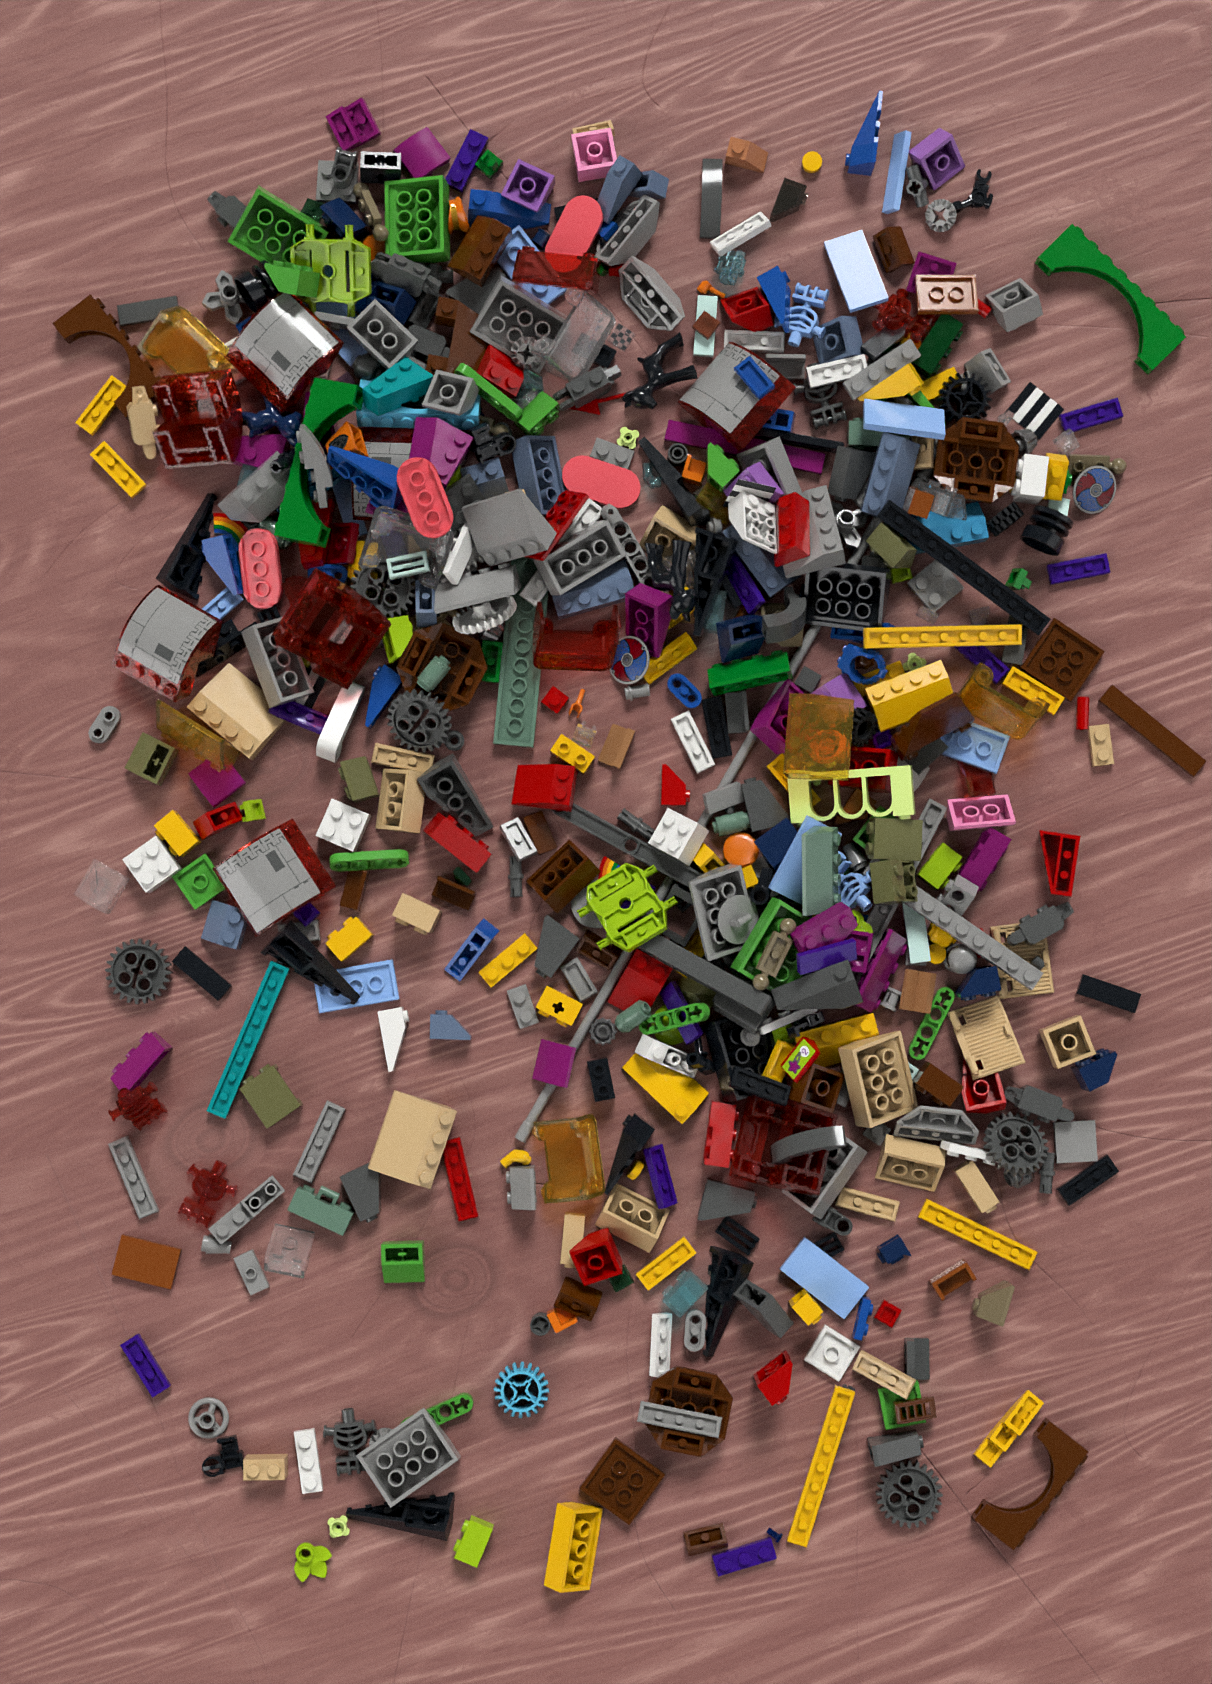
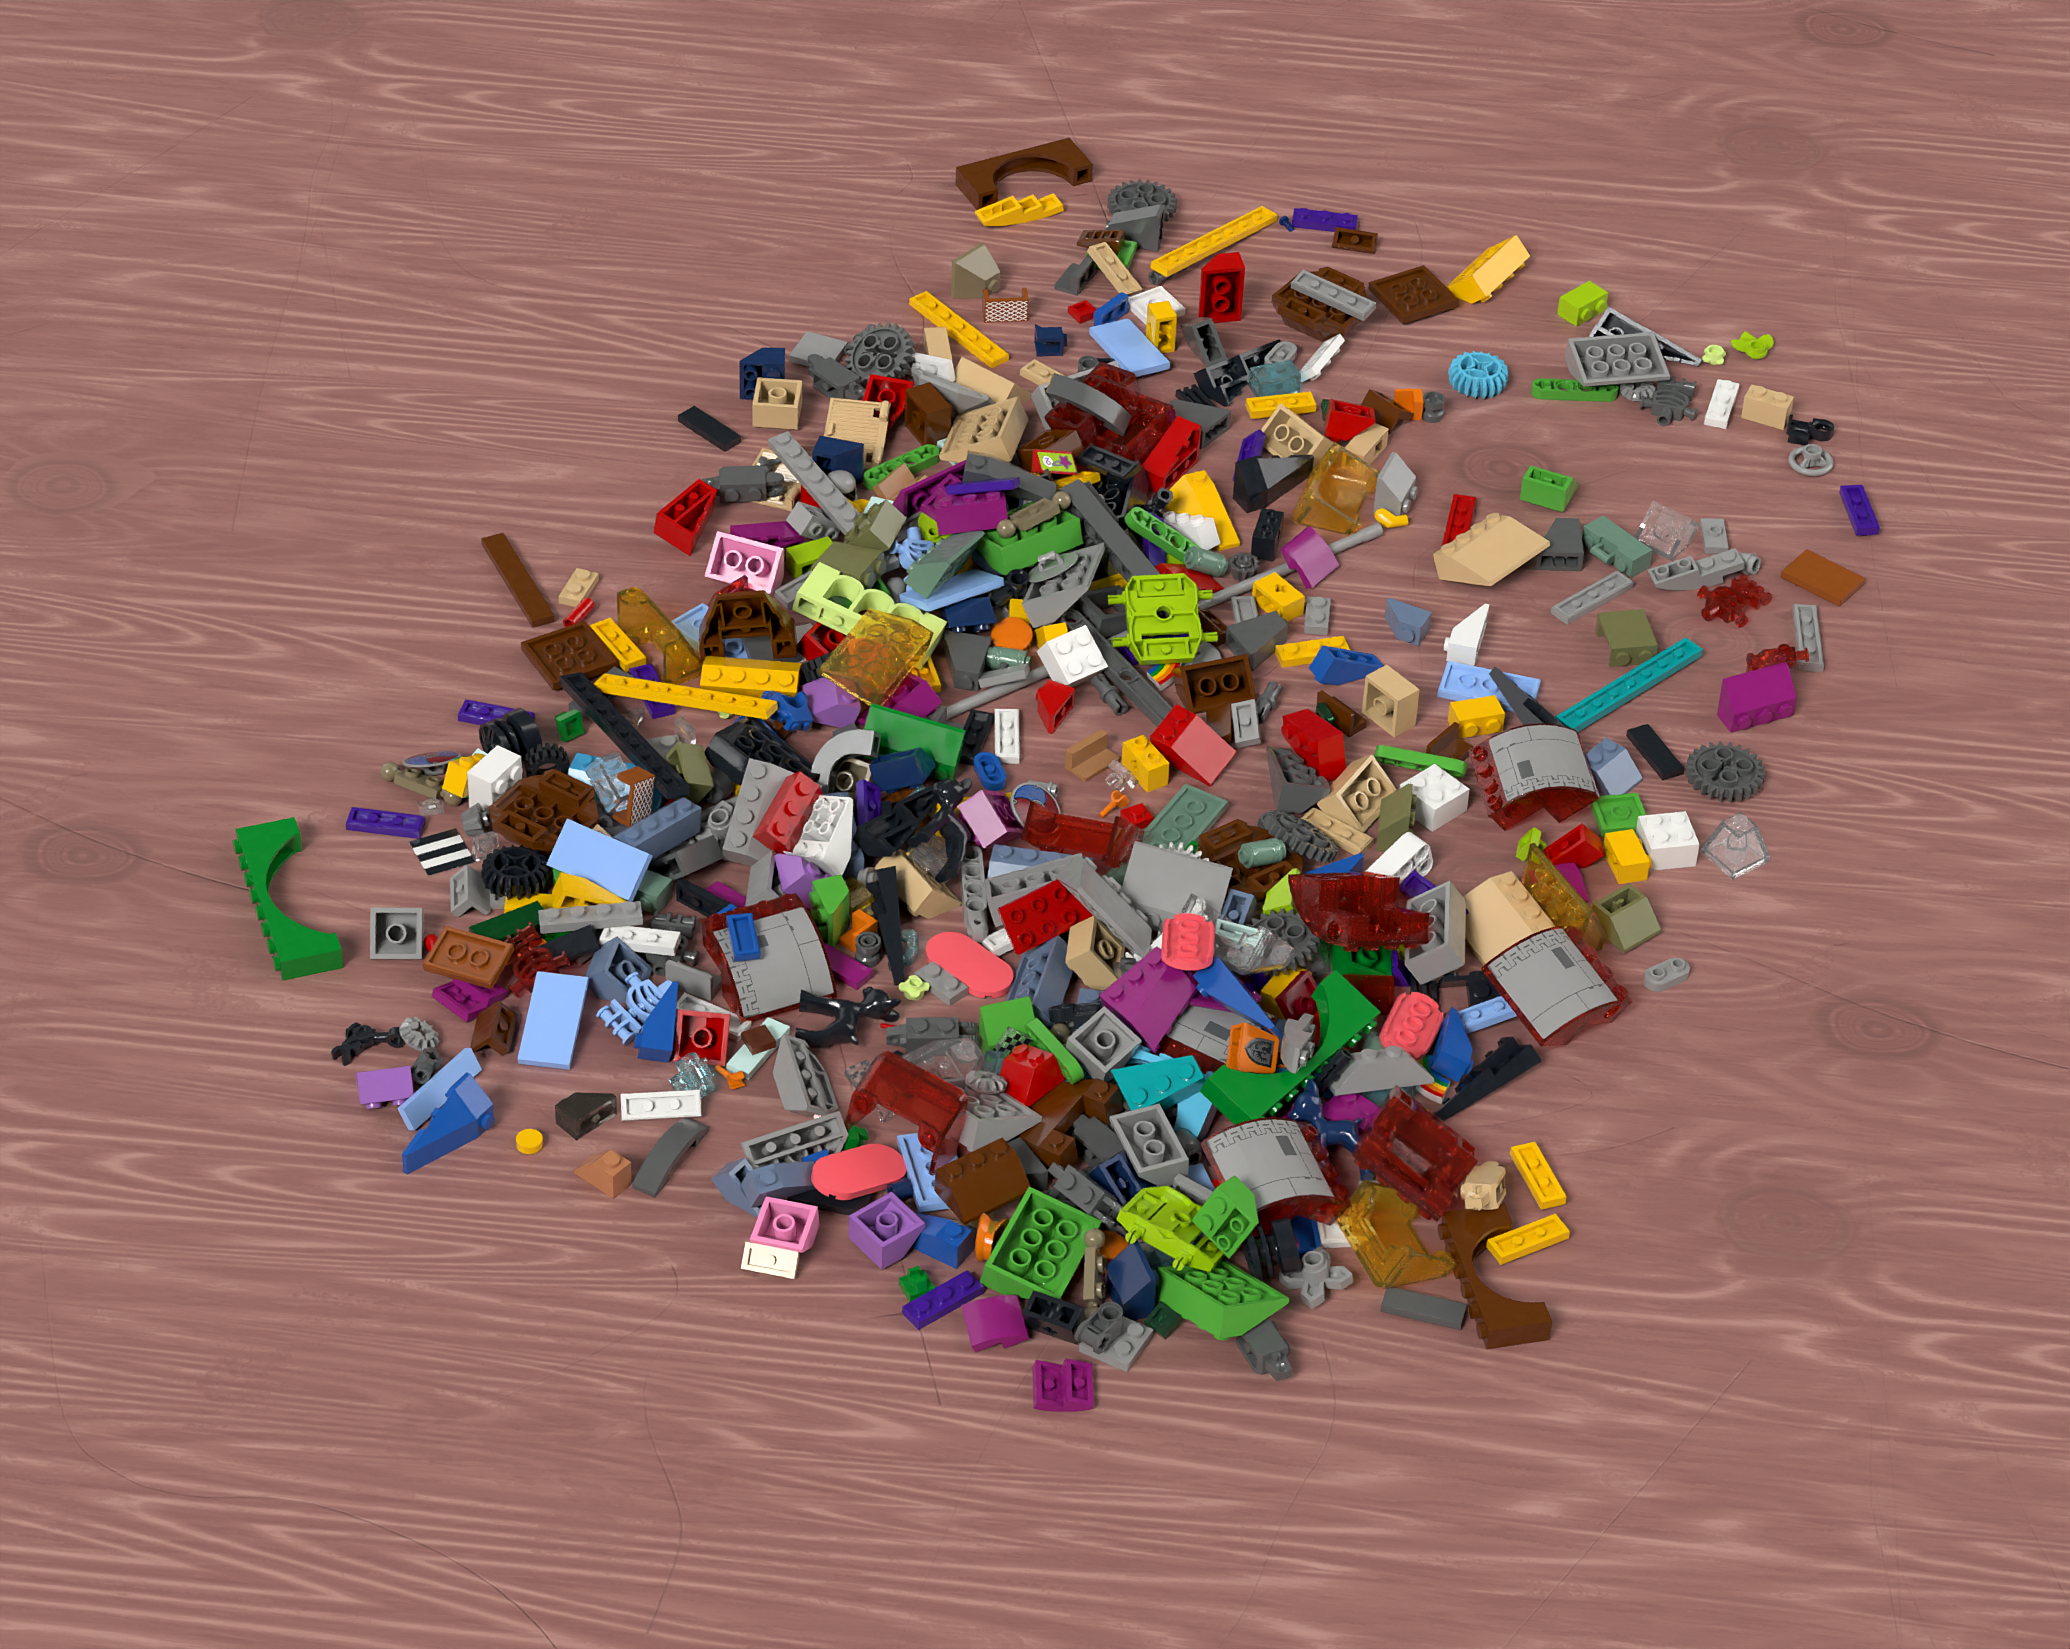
camera: 160 degrees left, 45 degrees down
black tile [1056,1154,1119,1206] -> none

